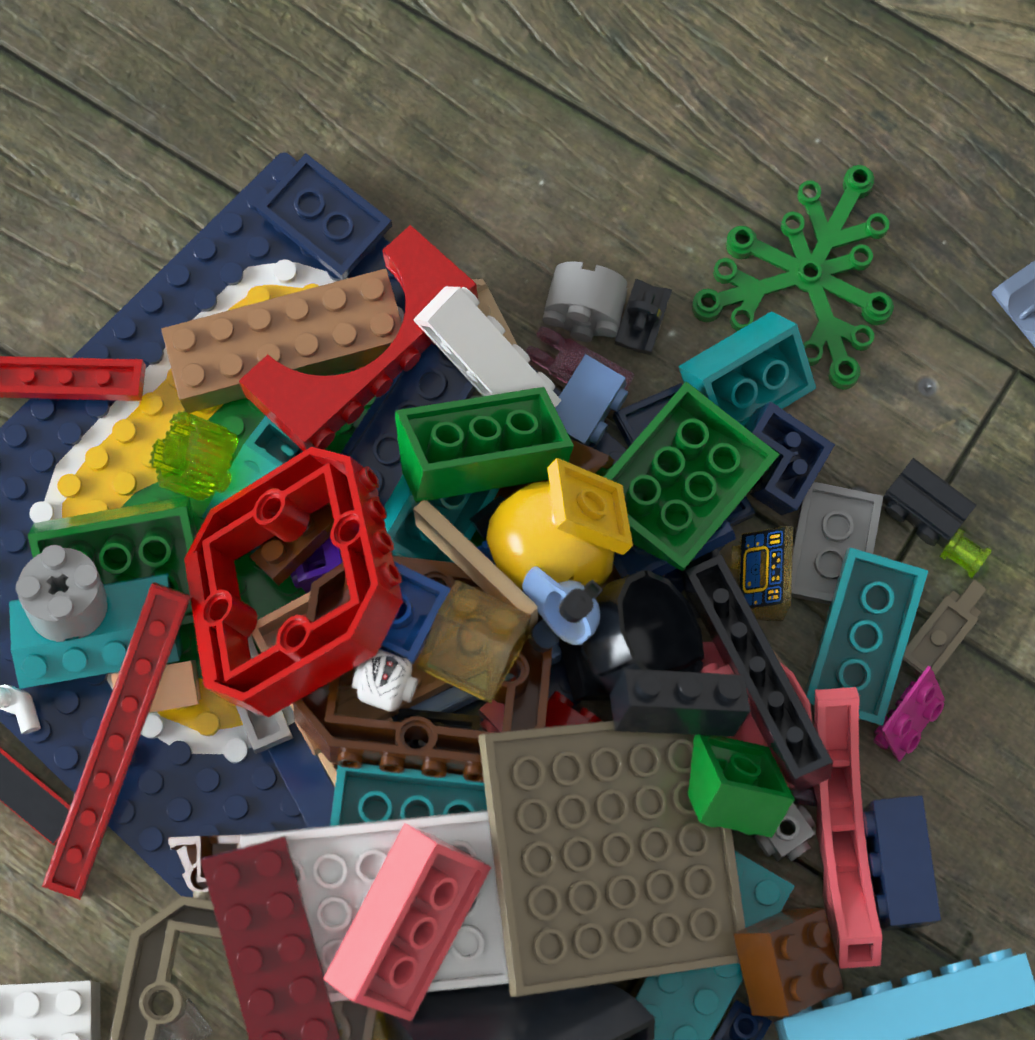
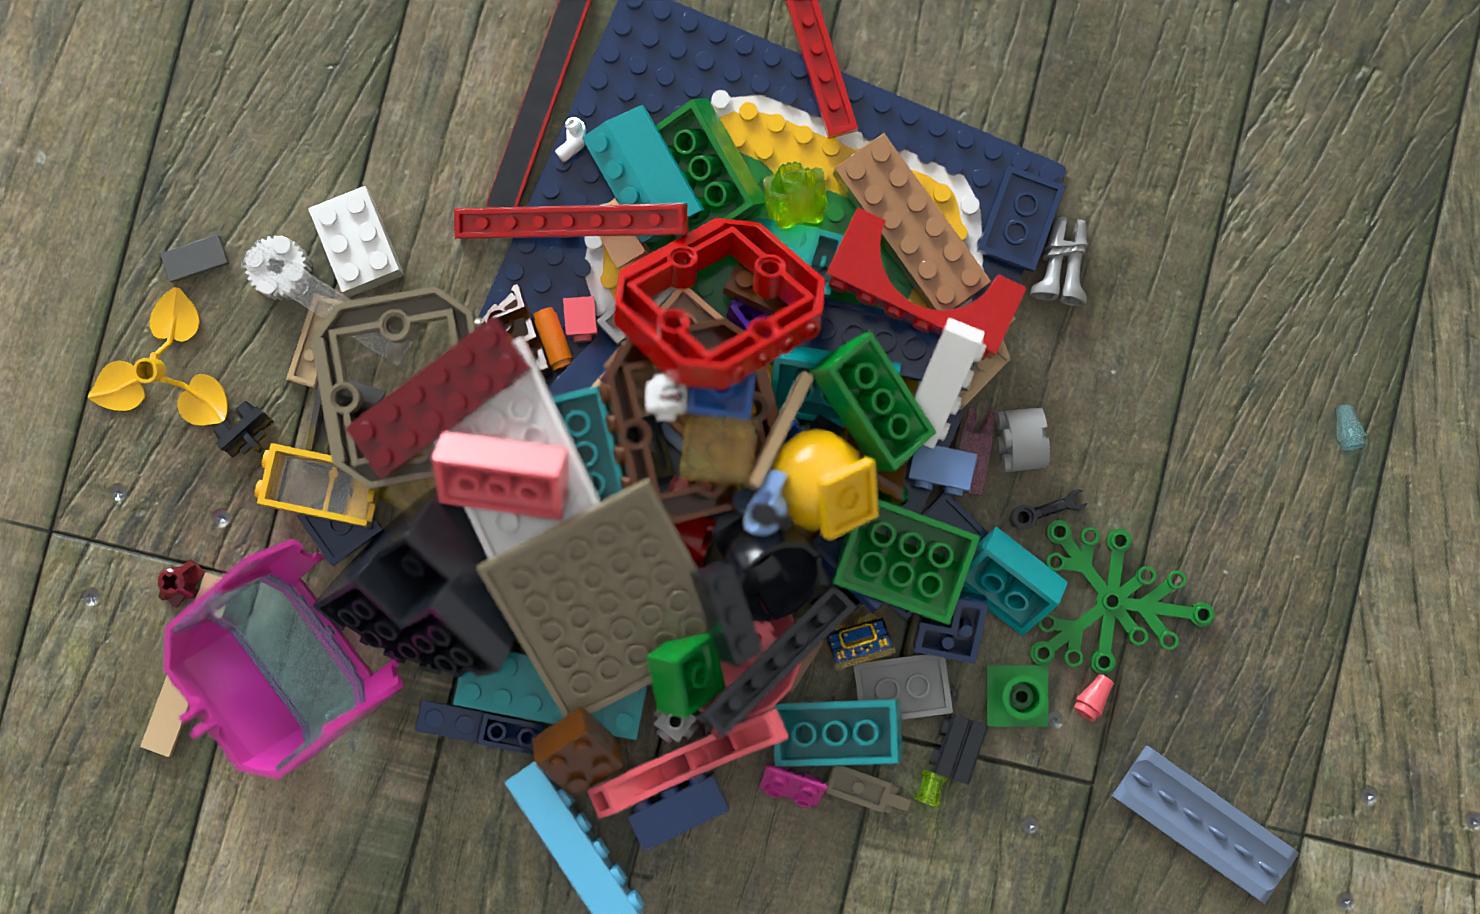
camera: 65 degrees right, 10 degrees up
light grey brick [16,545,107,642] -> none
black hips [615,279,672,356] -> none
none -> orange piece [533,307,573,372]
none -> coral brick [563,296,598,343]
none -> green plant [986,665,1048,727]
none -> black brick [1009,489,1087,530]
none -> light grey piece [1030,216,1088,306]
none -> coral cone [1073,674,1114,722]

